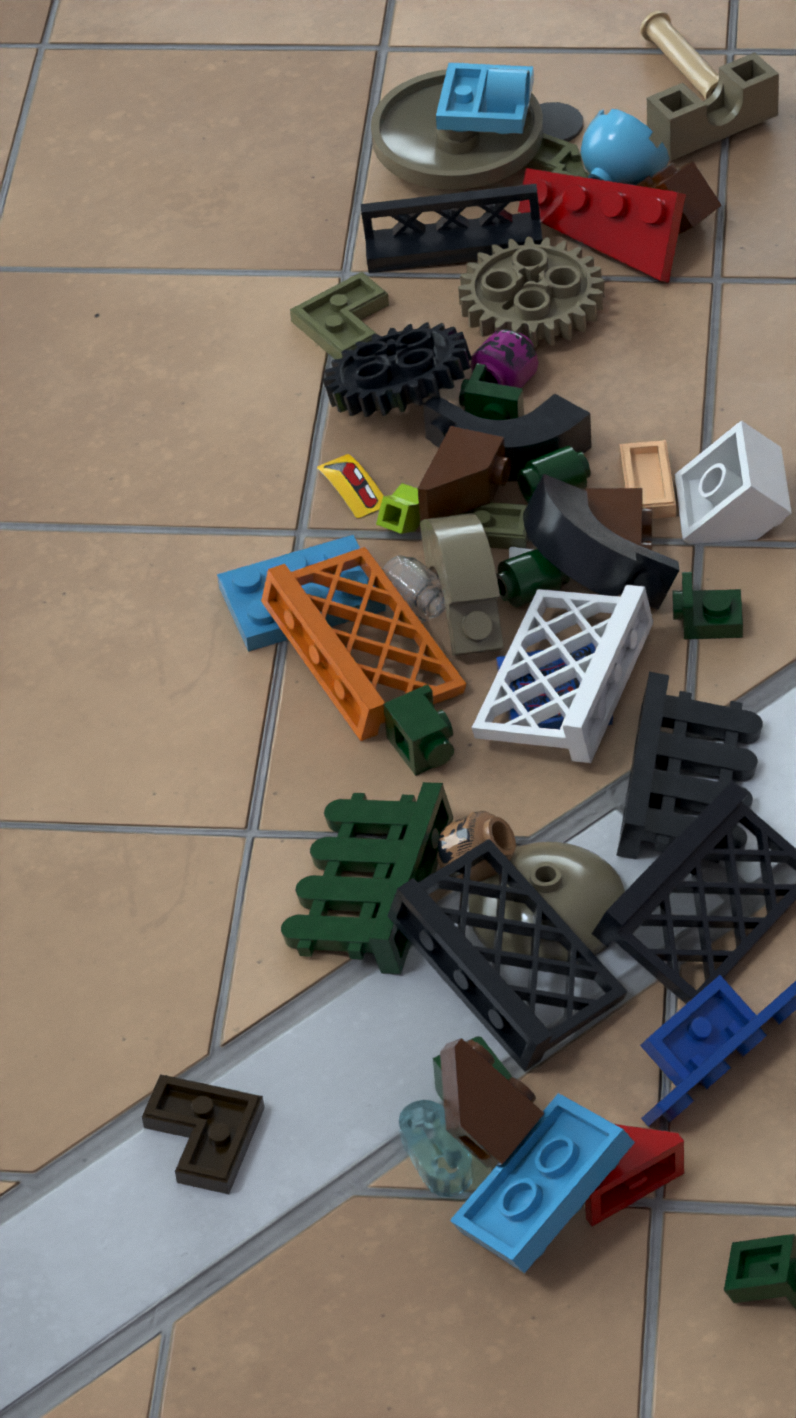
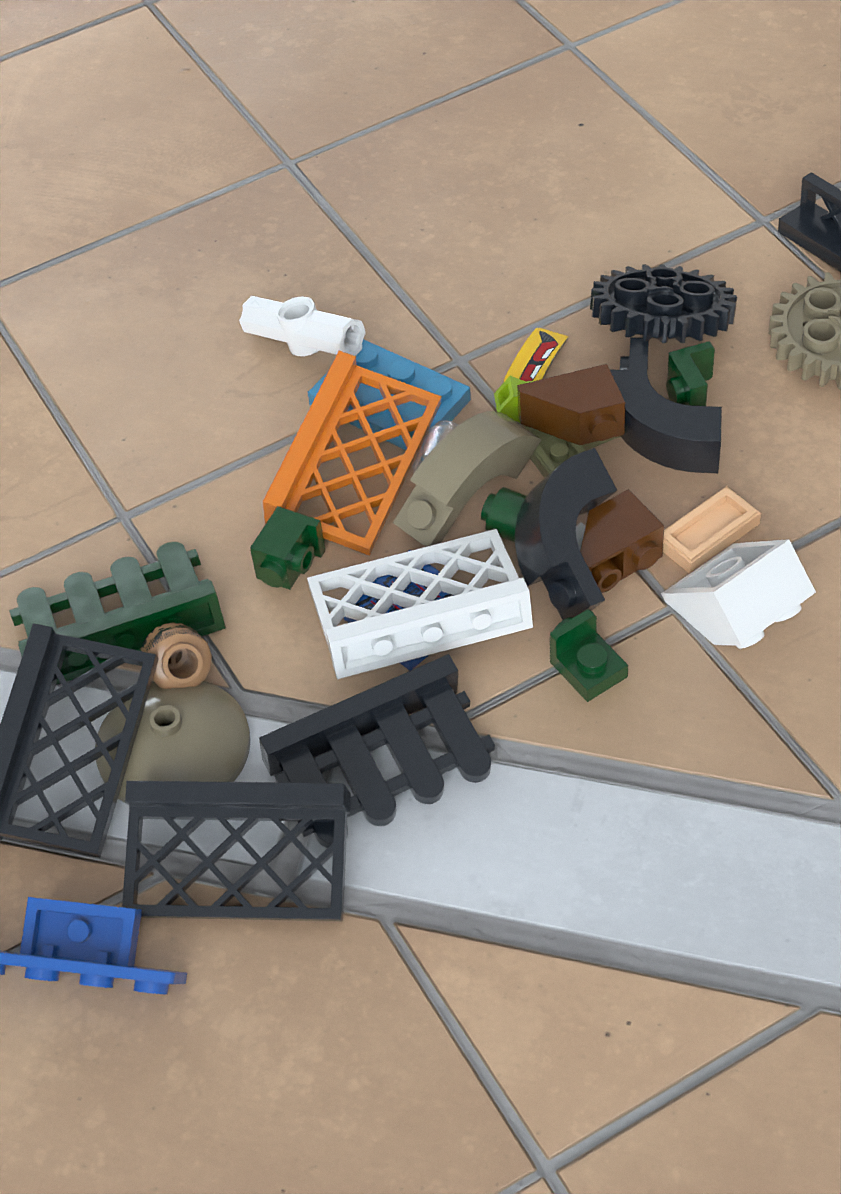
camera: 55 degrees right, 5 degrees up
olive tile [290,272,389,359] -> none
magenta head [470,329,539,388] -> none
dark green brick [517,446,591,503] -> none
none -> white piece [239,296,366,356]

